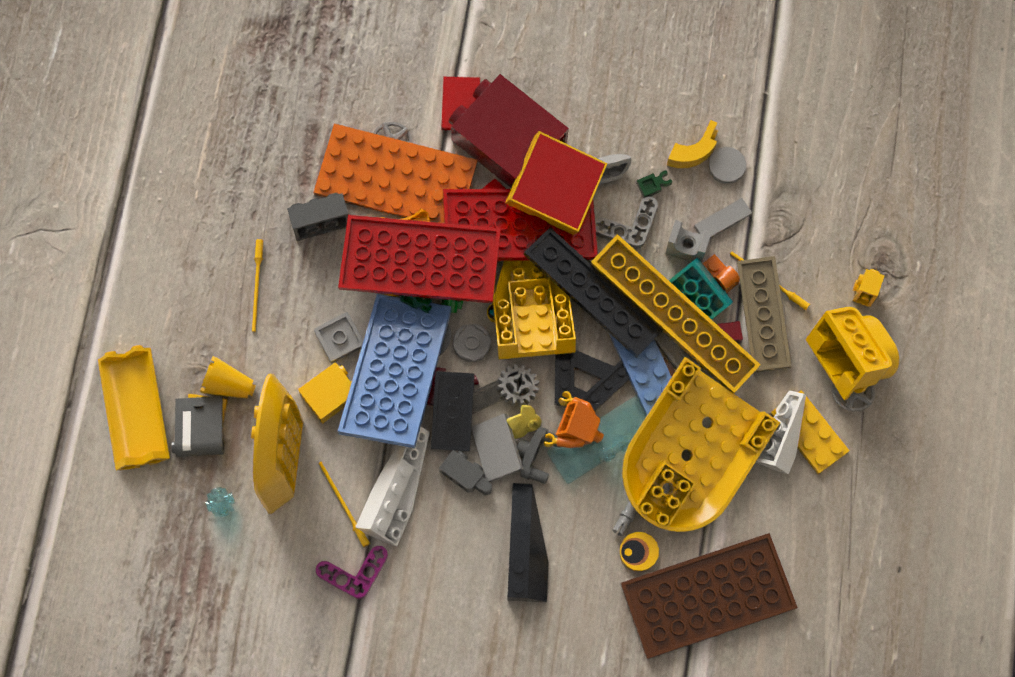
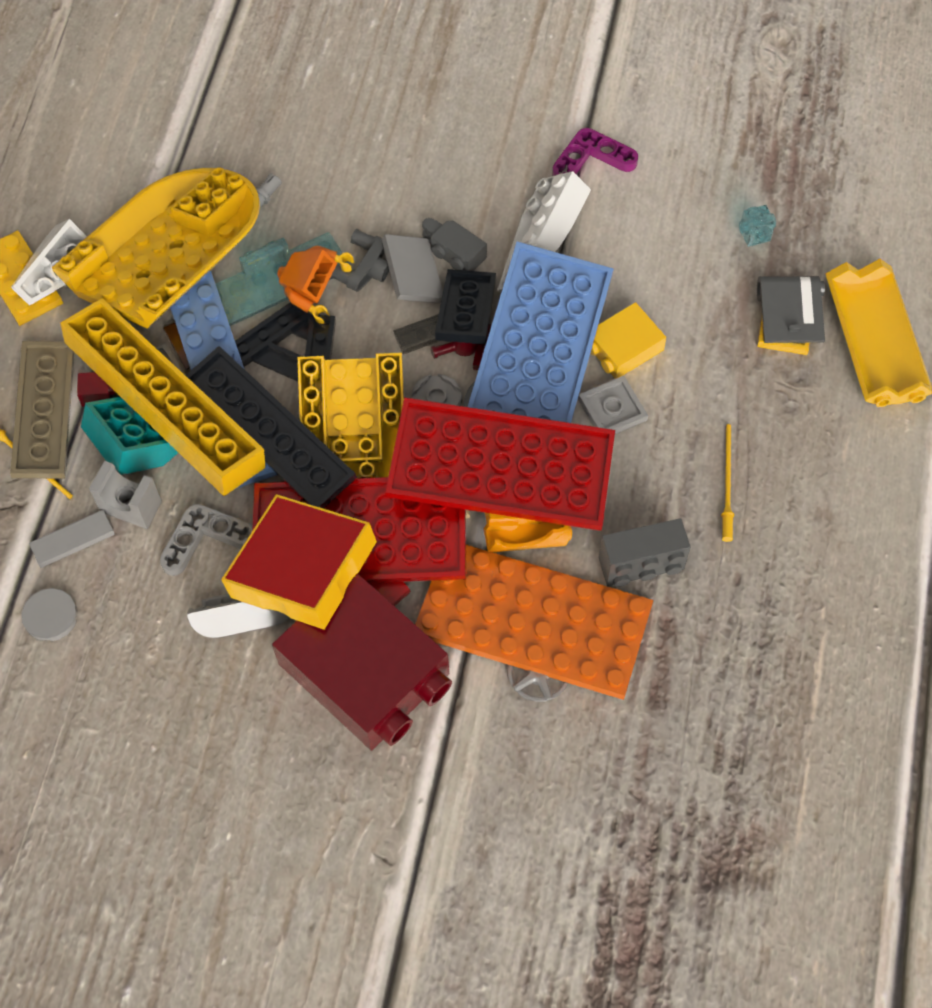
camera: 175 degrees left, 10 degrees down
yellow cone [200,356,256,399] -> none
yellow piece [251,373,304,514] -> none
yellow piece [318,461,370,547] -> none
red tile [441,76,480,130] -> none
light grey gear [497,364,539,406] -> none
light yellow plate [506,405,542,439] -> none
black wedge [507,483,549,602] -> none
tile [620,532,659,572] -> none
reddish brown plate [620,533,798,660] -> none
dark green plate [636,170,672,198] -> none
yellow arch [667,120,719,168] -> none
orange plate [702,254,740,293] -> none

